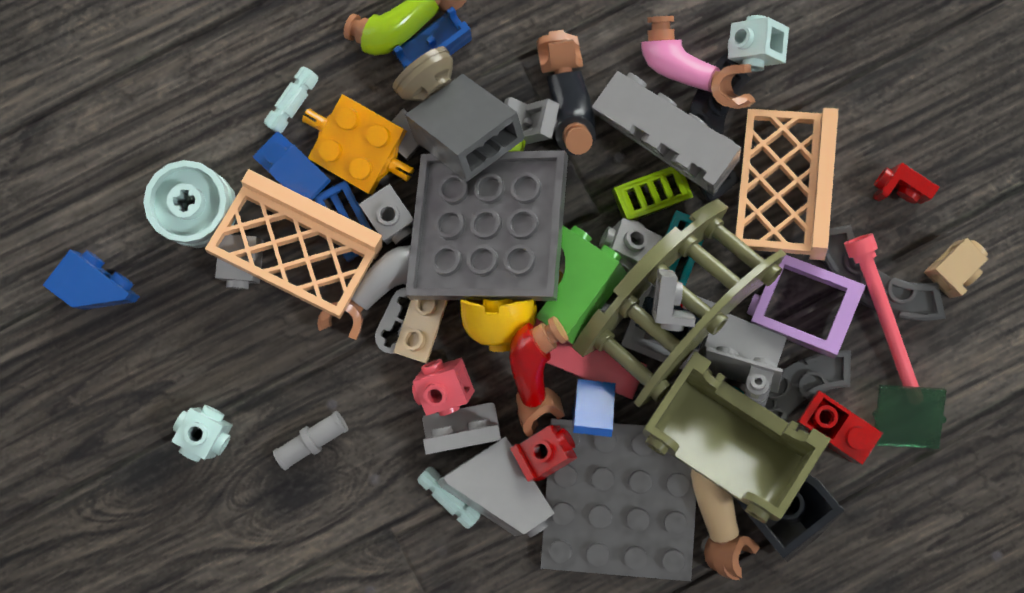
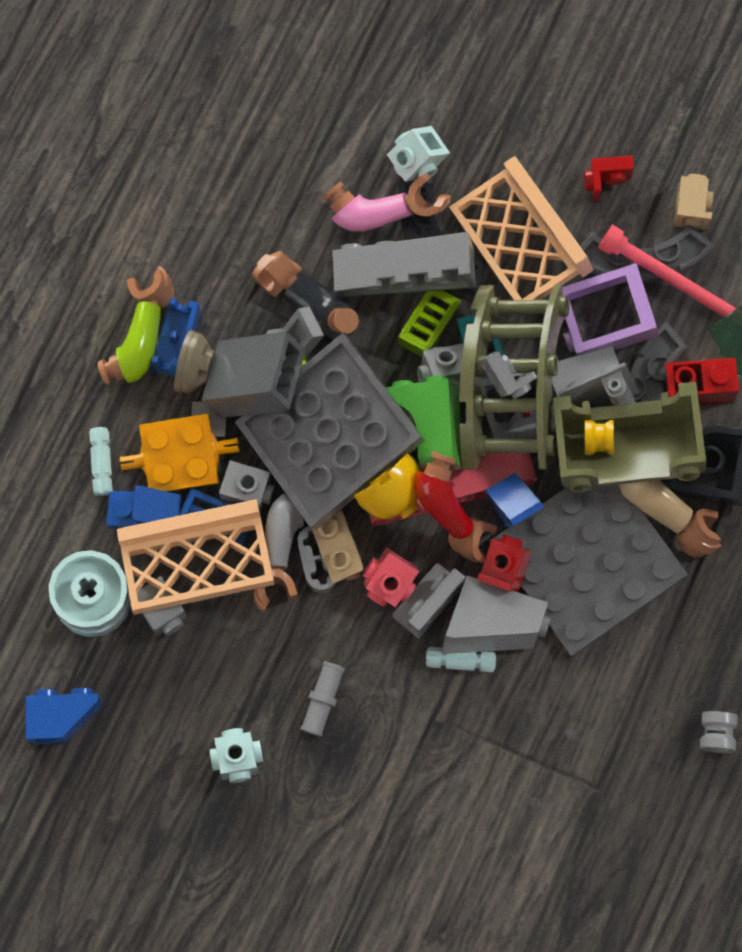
camera: 40 degrees left, 10 degrees down
none -> yellow wheel [585,420,614,455]

